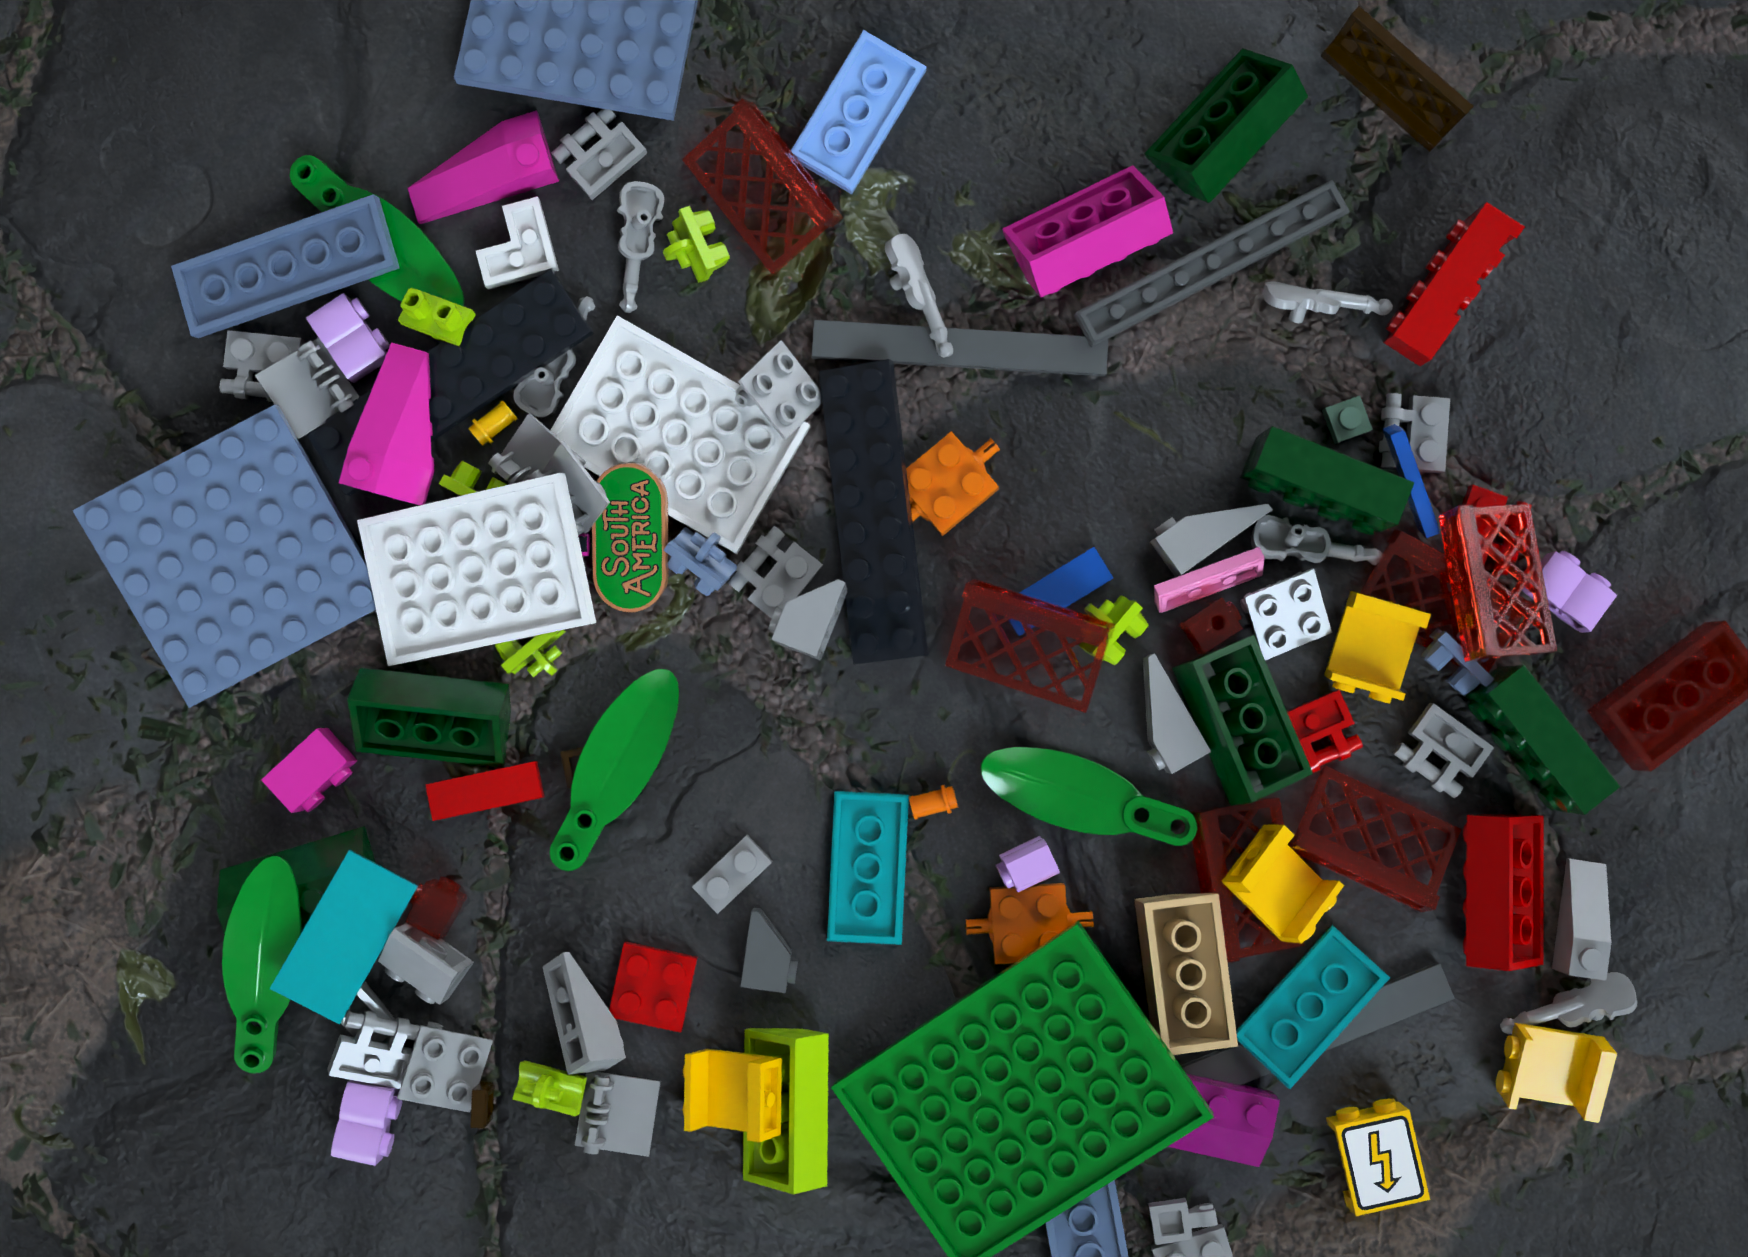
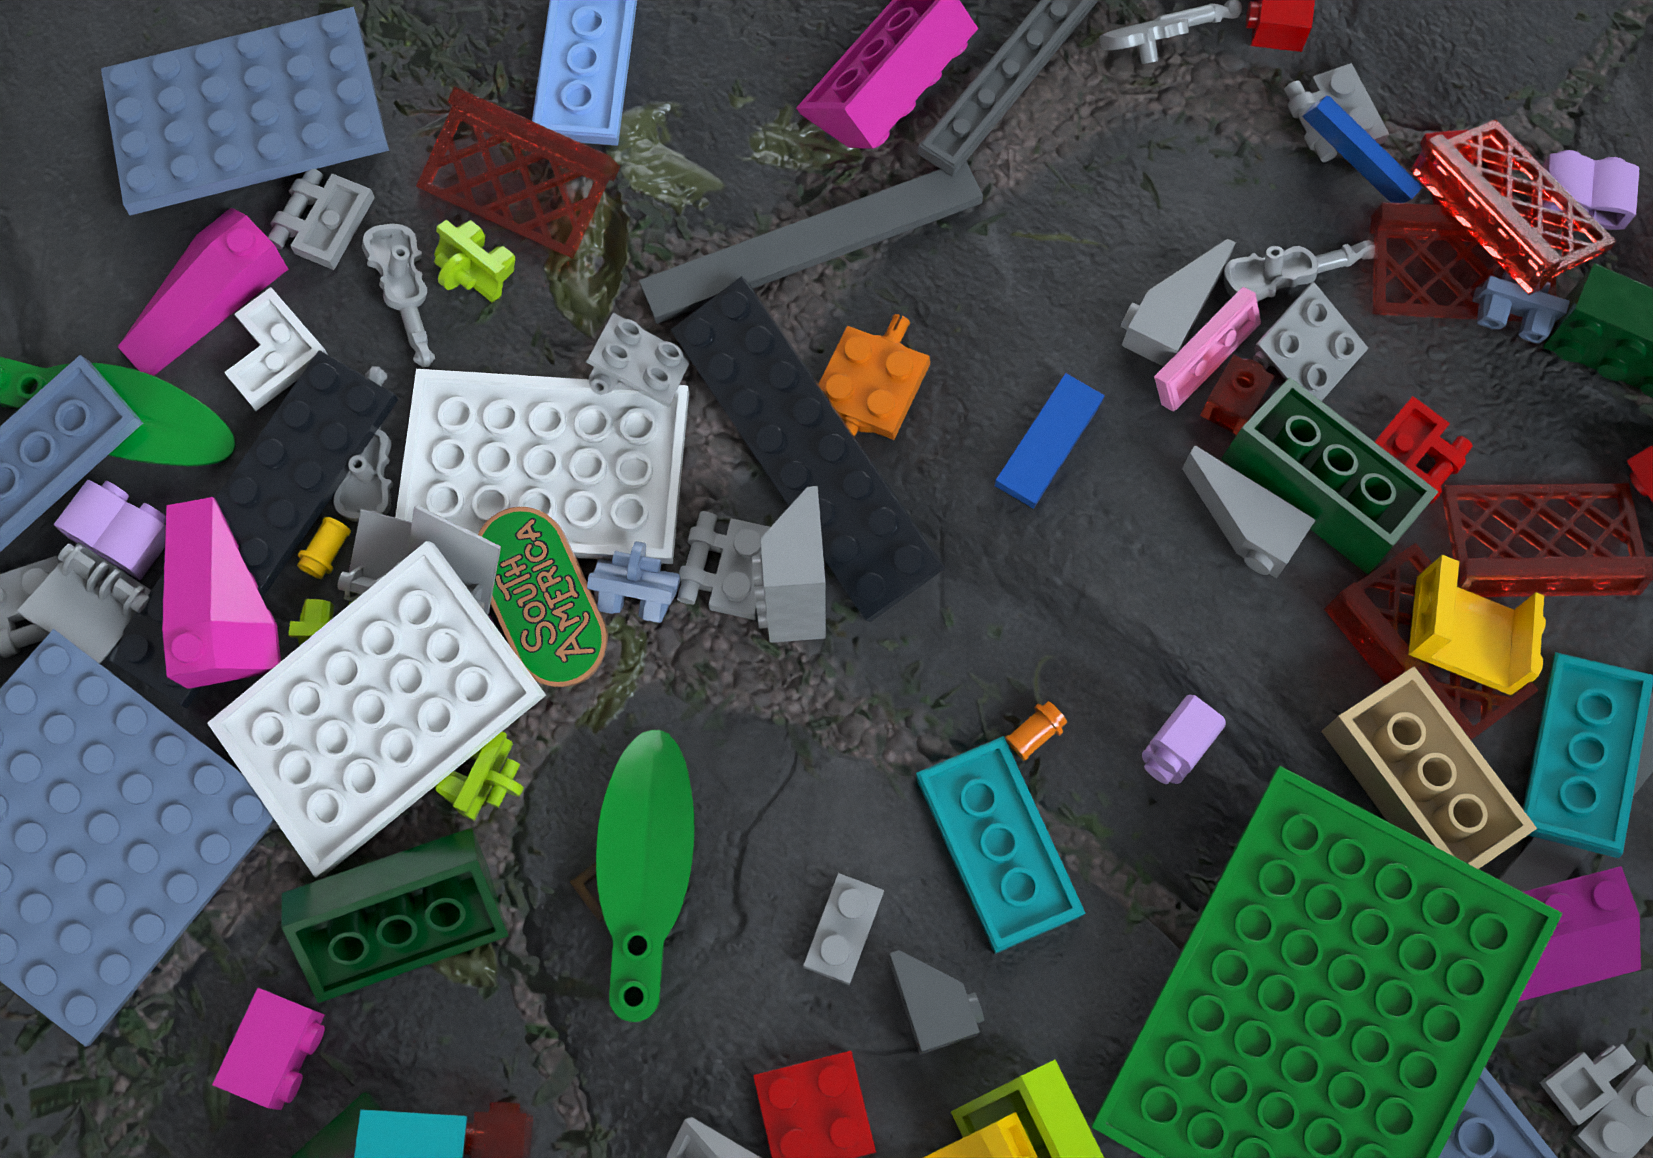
camera: 25 degrees left, 15 degrees down
lime hips [398,288,476,346] -> none
red tile [425,761,545,821] -> none
light grey piece [885,234,953,357] -> none
clear red fence [945,579,1116,713] -> none
orange plate [965,883,1094,964] -> none
green plant [980,747,1197,846] -> none
lime hips [1079,595,1149,665] -> none
dark green brick [1240,426,1414,535] -> none
sand green plate [1322,396,1373,444] -> none
yellow panel [1324,591,1431,704] -> none
light grey plate [1393,703,1494,798] -> none

